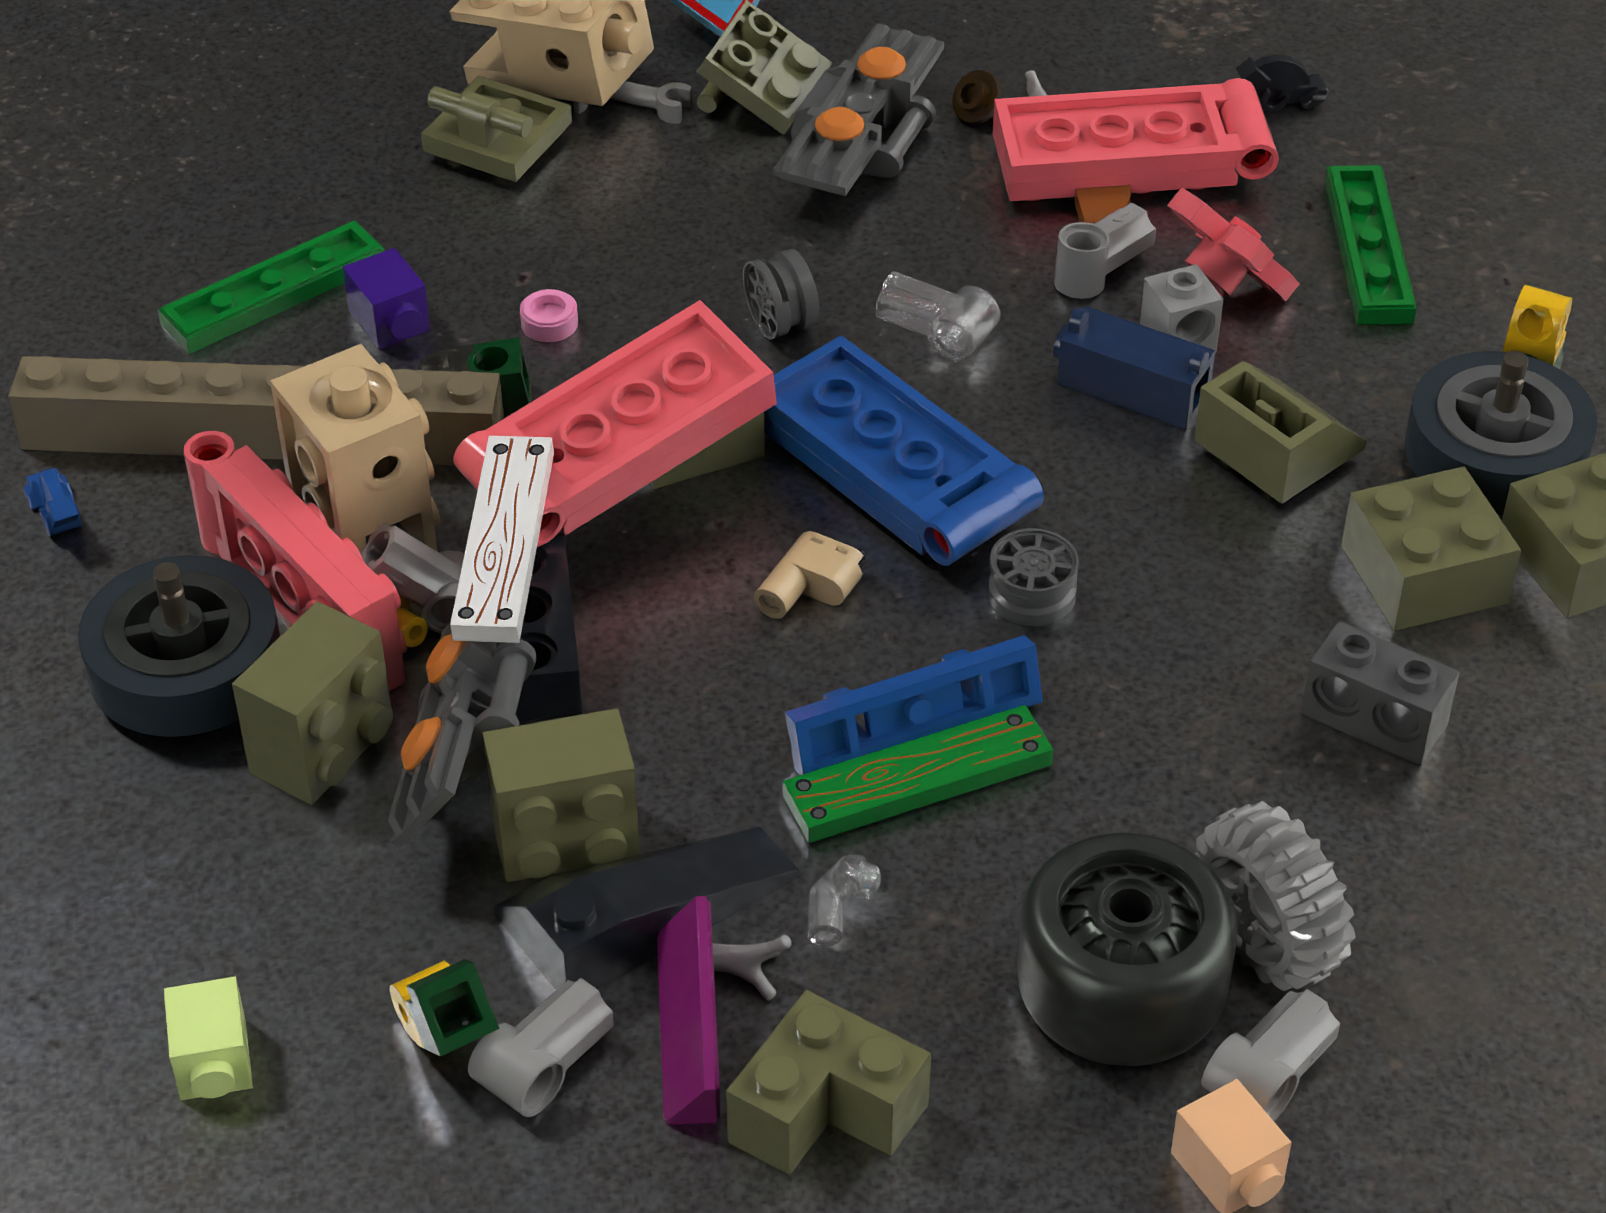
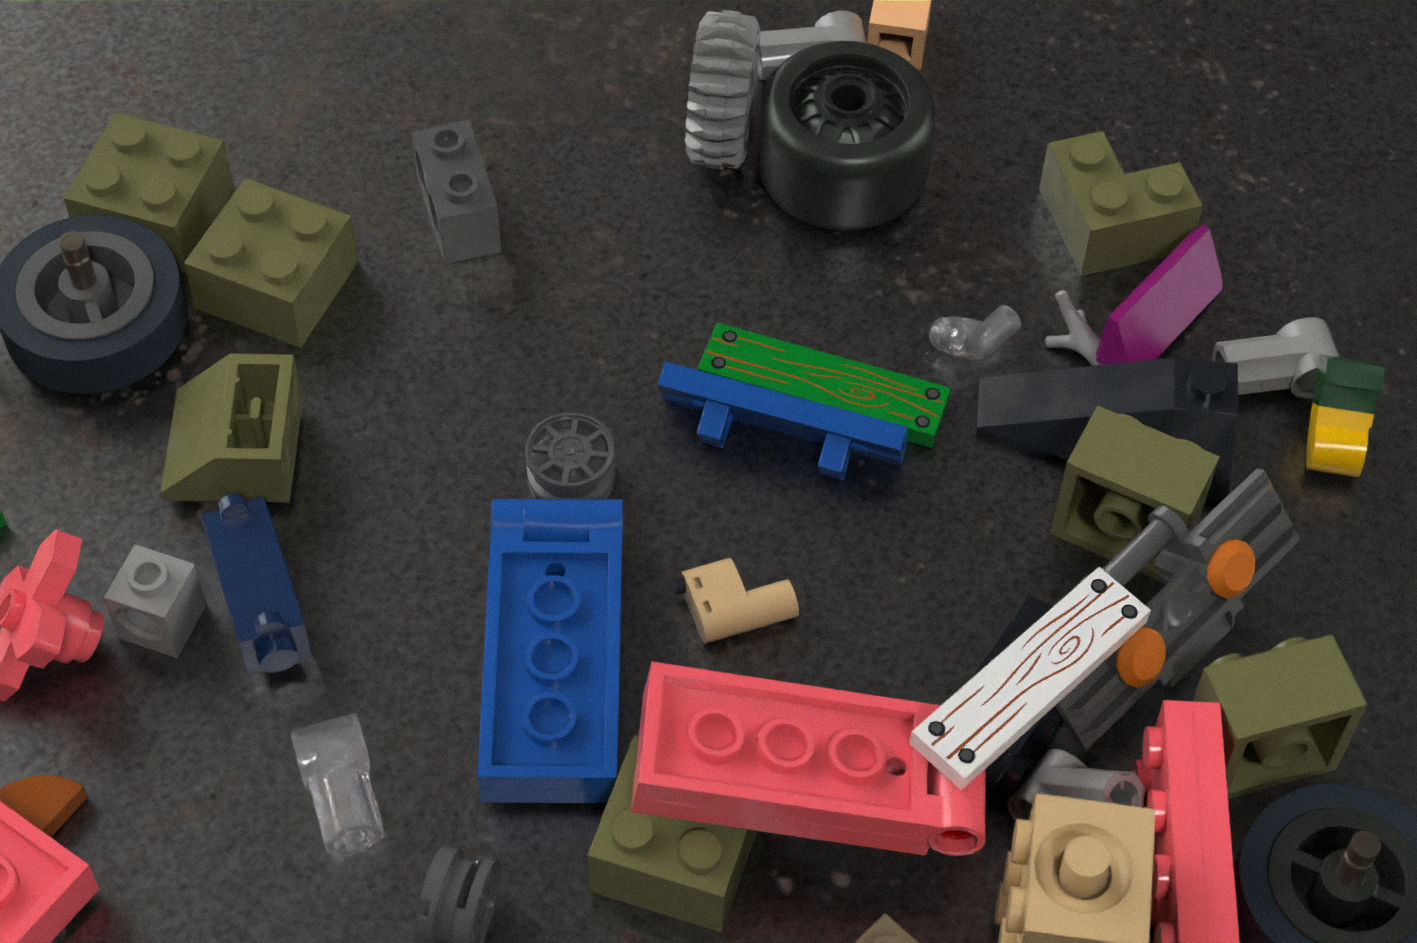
camera: 140 degrees left, 10 degrees up
light grey piece [1054,203,1156,299] -> none

